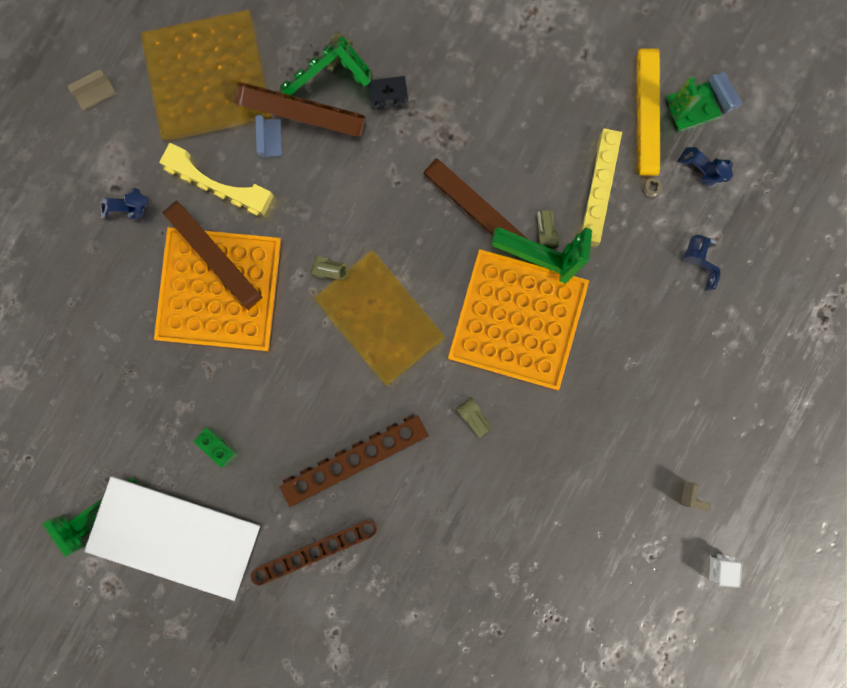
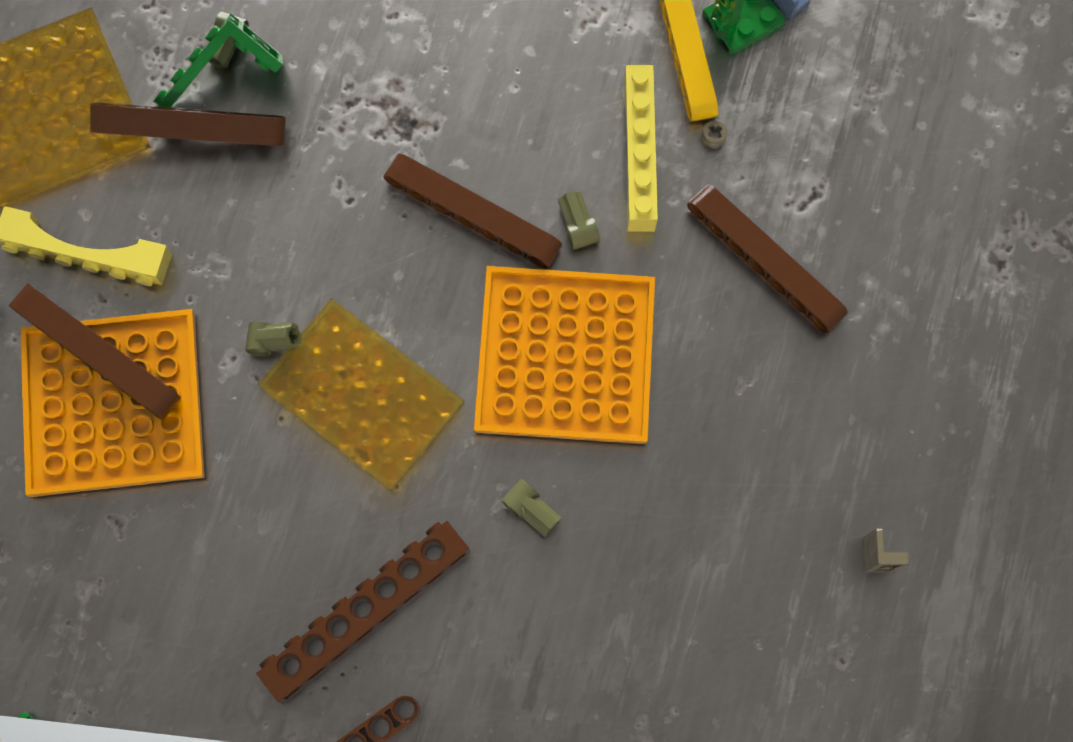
camera: 20 degrees left, 10 degrees down
green brick [193,427,238,468] -> none
sand blue panel [255,115,282,158] -> none
black brick [368,76,408,110] -> none
green bracket [491,227,592,284] -> none
dark blue piece [678,147,734,186] -> none
dark blue piece [682,235,721,291] -> none
white brick [709,554,741,587] -> none
none -> reddish brown beam [687,184,848,334]

